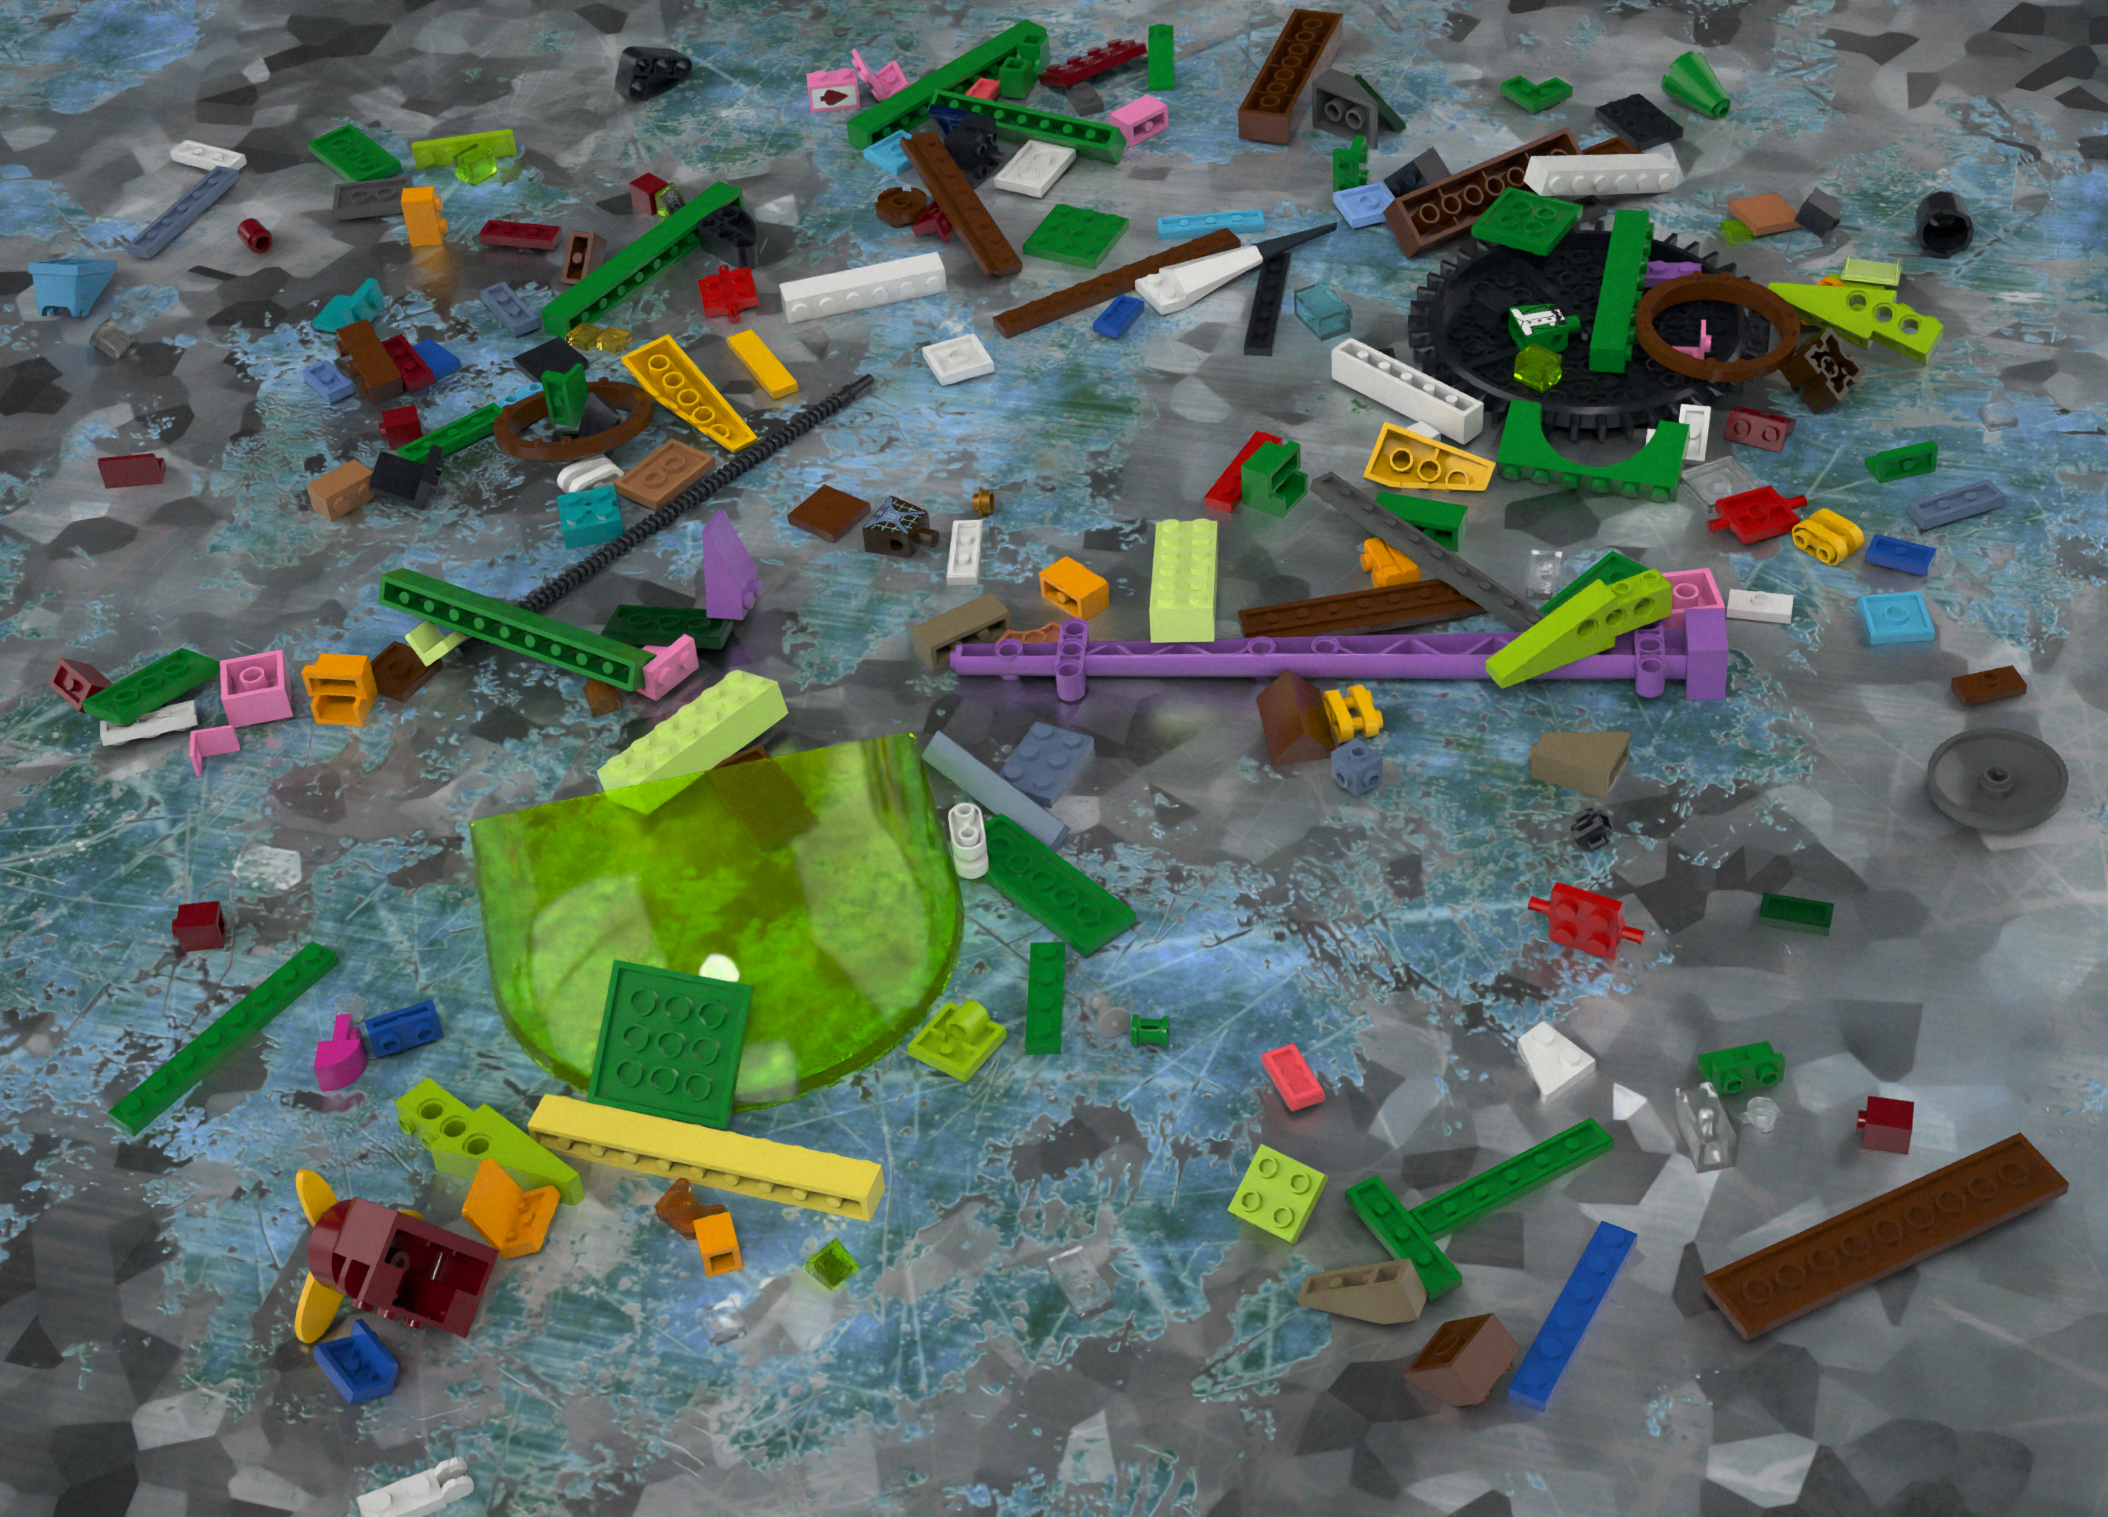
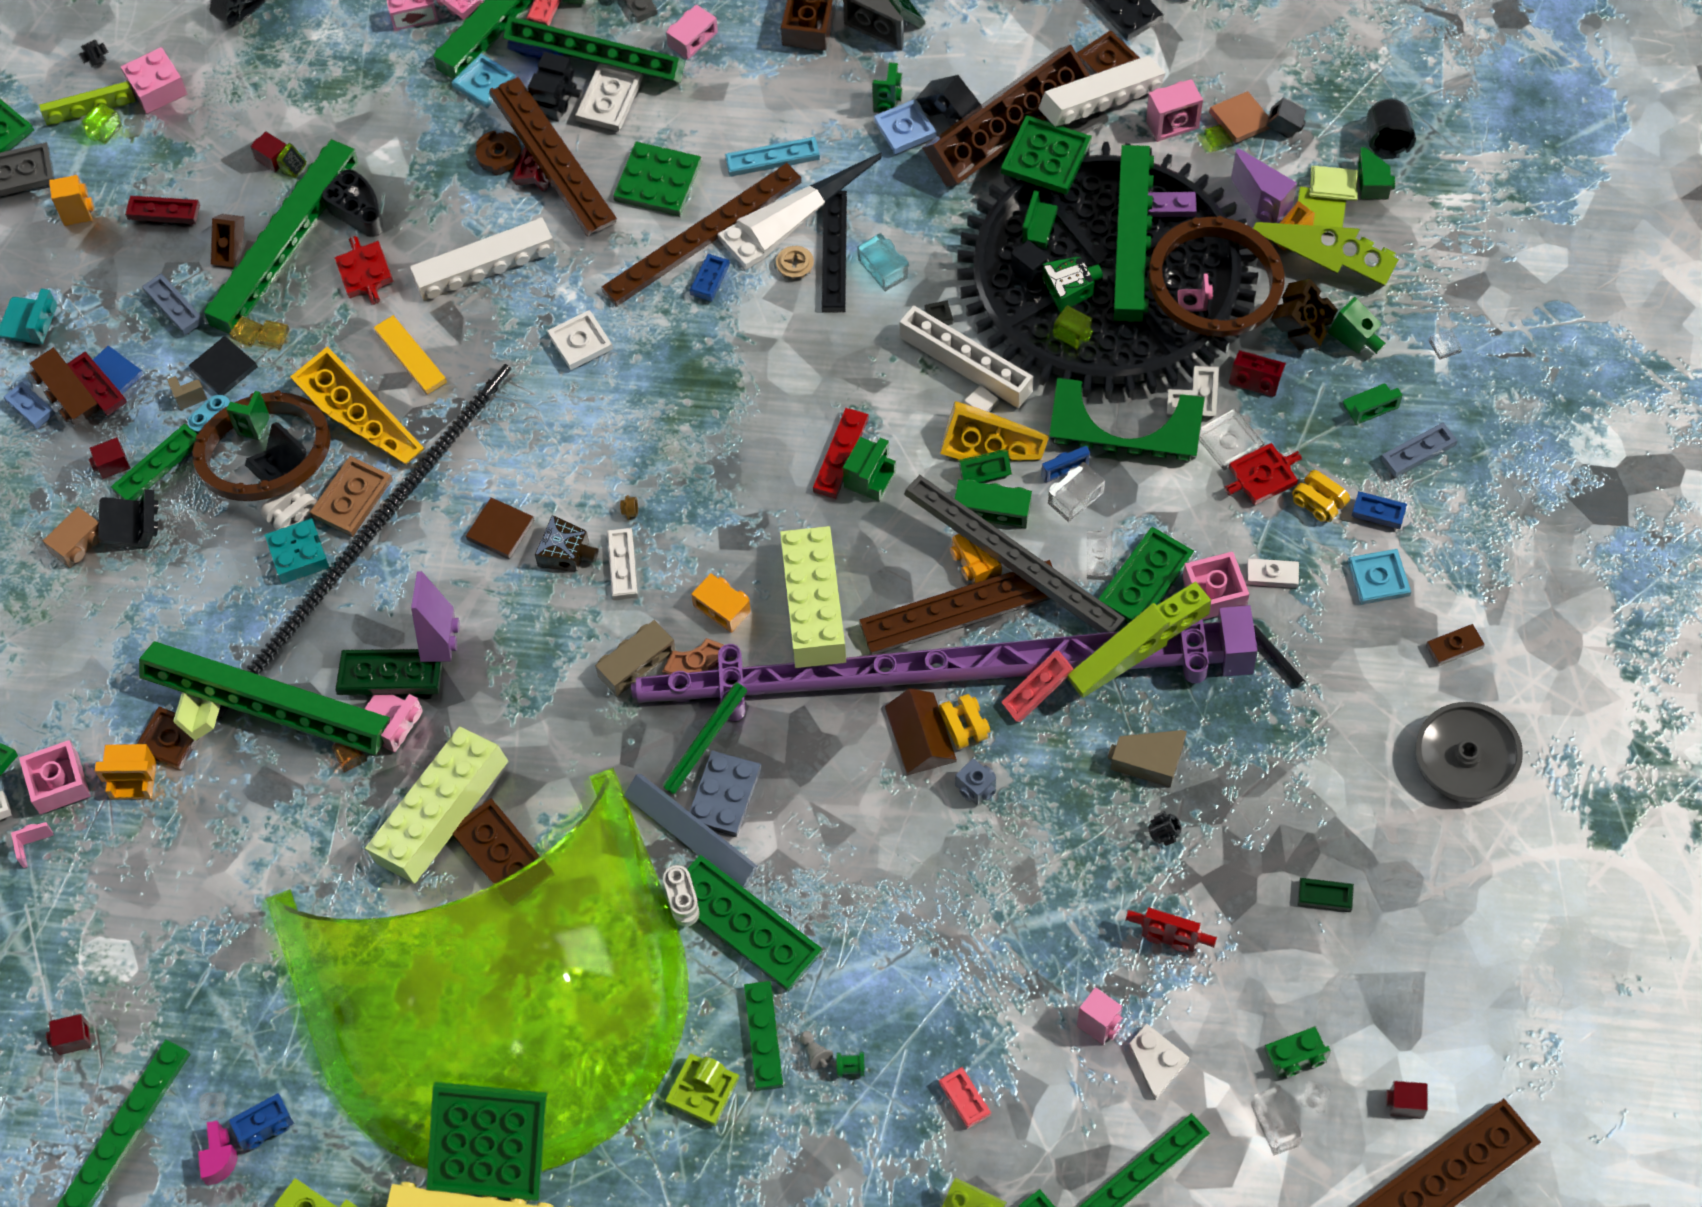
camera: 10 degrees left, 20 degrees up
none -> black gear [79,39,108,67]
none -> bright pink brick [121,47,187,114]
none -> dark tan panel [167,376,208,410]
none -> green axle [663,682,747,794]
none -> tan gear [776,246,814,280]
none -> green plate [958,449,1012,482]
none -> coral plate [1002,650,1074,722]
none -> green panel [1023,191,1057,249]
none -> blue plate [1041,446,1090,483]
none -> clear brick [1048,462,1105,522]
none -> bright pink brick [1077,987,1123,1045]
none -> bright pink brick [1146,79,1203,142]
none -> medium lavender slope [1231,148,1297,223]
none -> black bar [1254,625,1306,687]
none -> green torso [1328,297,1386,354]
none -> green slope [1357,147,1395,199]

